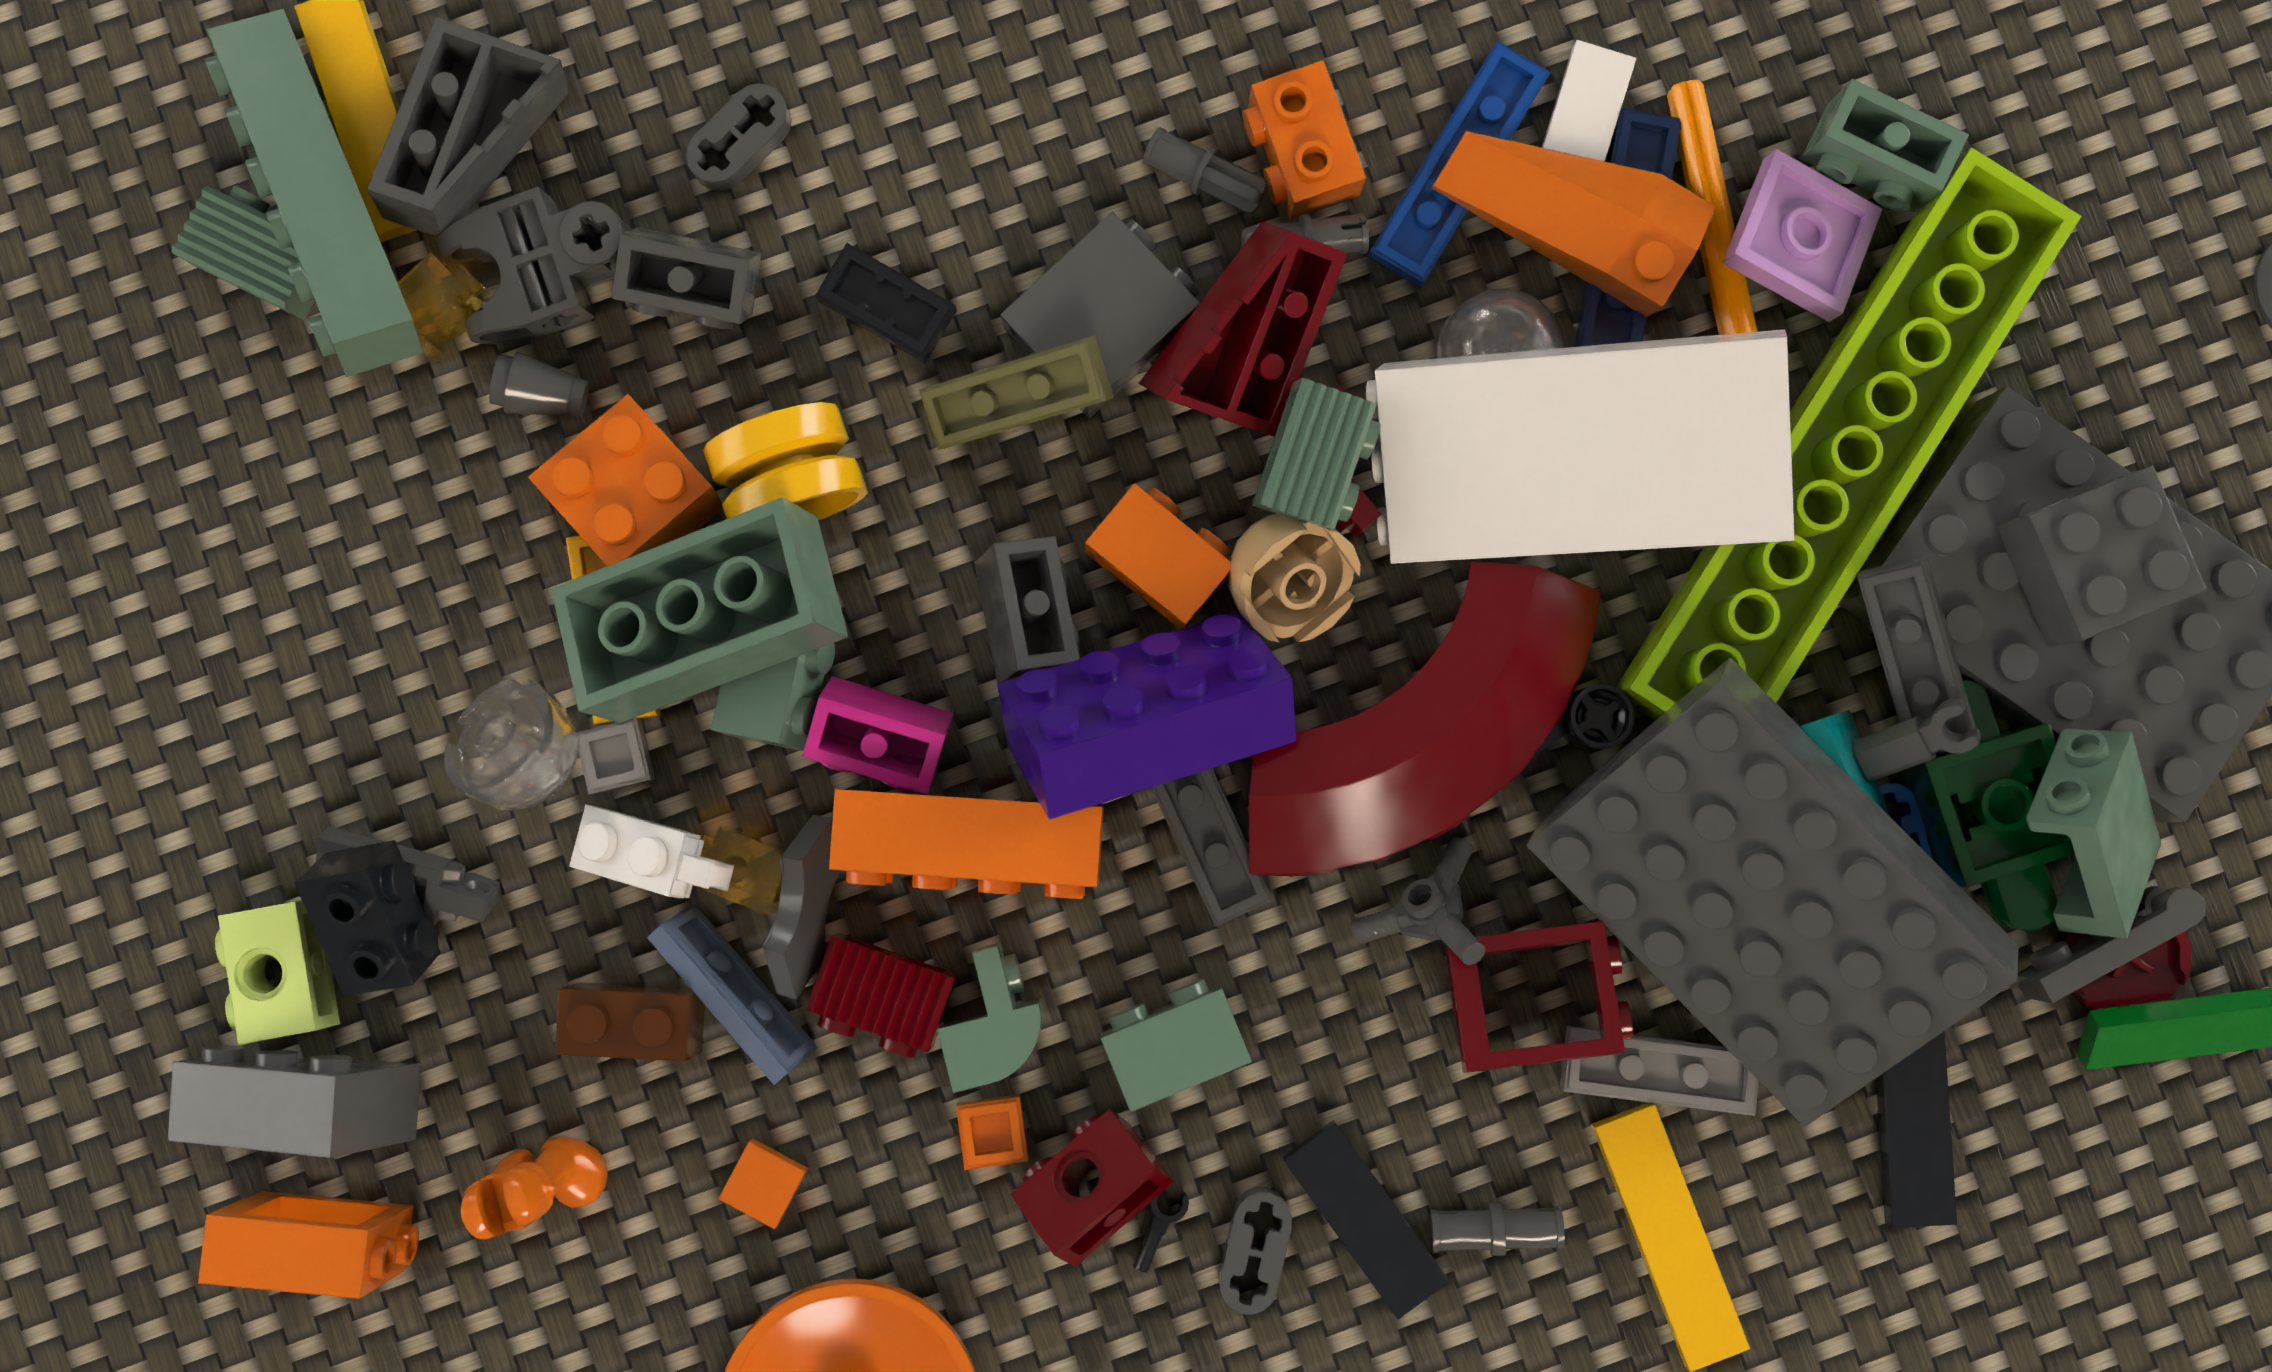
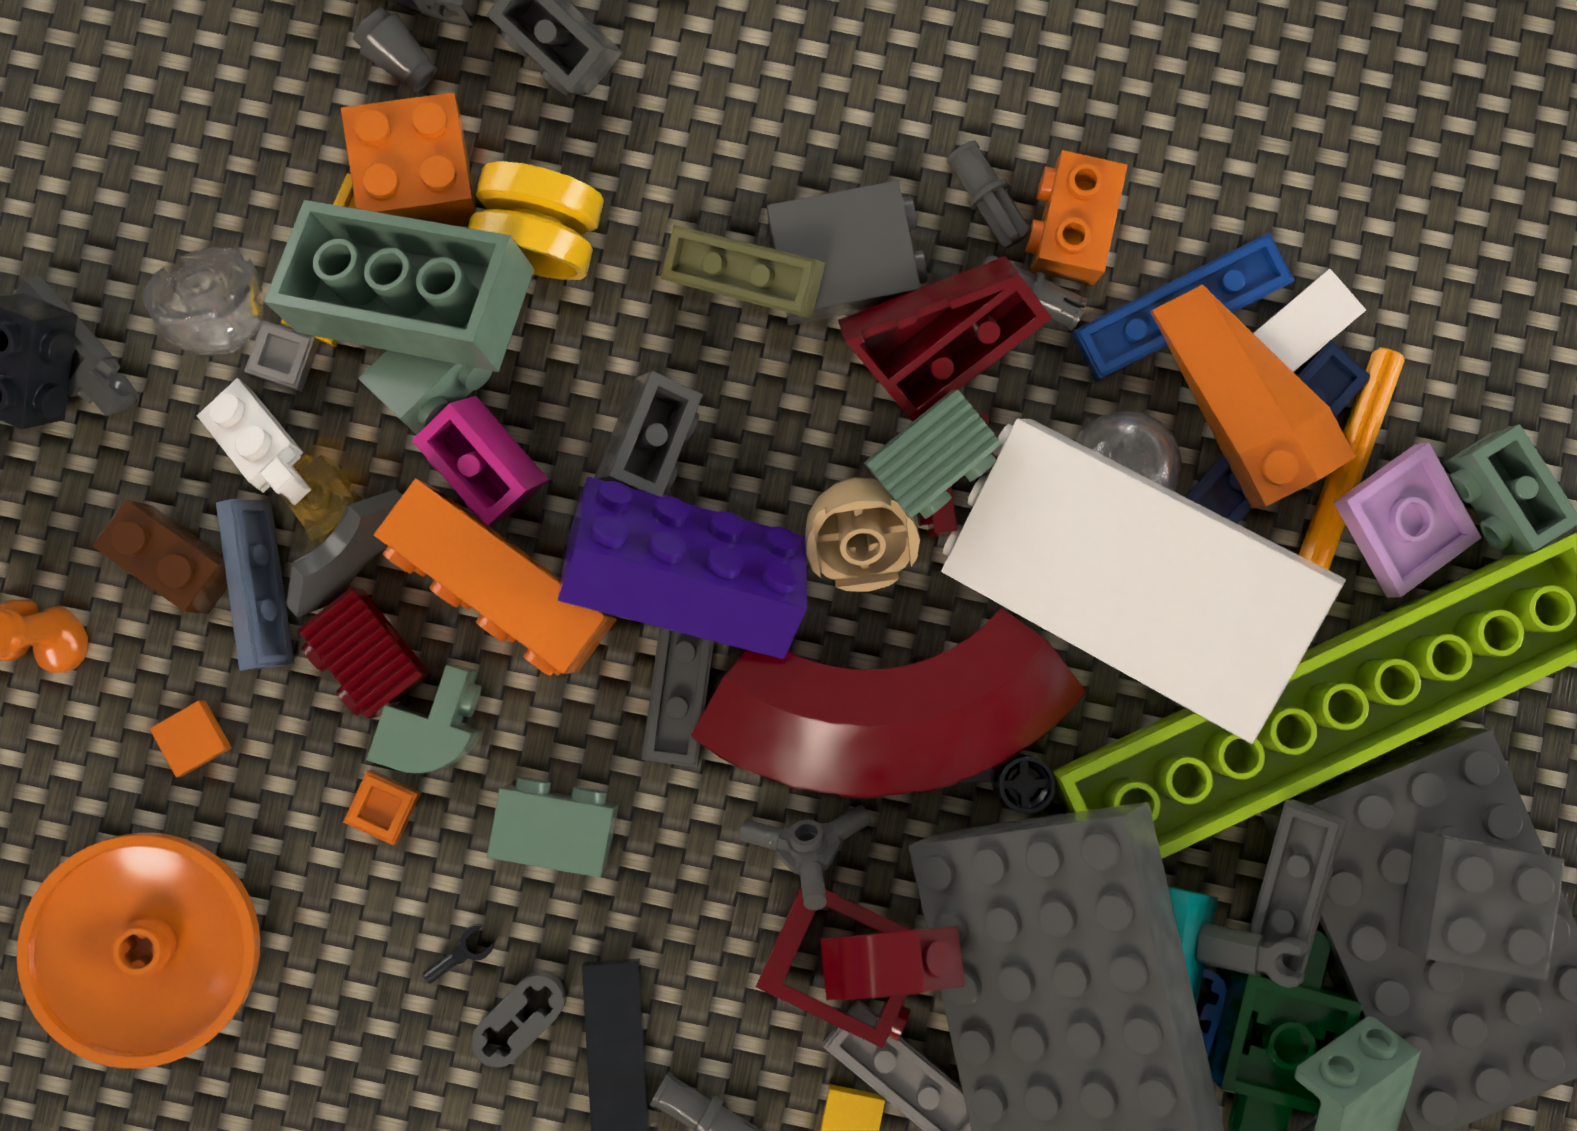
camera: 30 degrees right, 0 degrees up
black plate [815,243,957,364] -> none
dark red brick [1010,1108,1174,1267] -> none
orange brick [1085,483,1231,629] -> none
none -> dark red brick [820,926,965,1000]

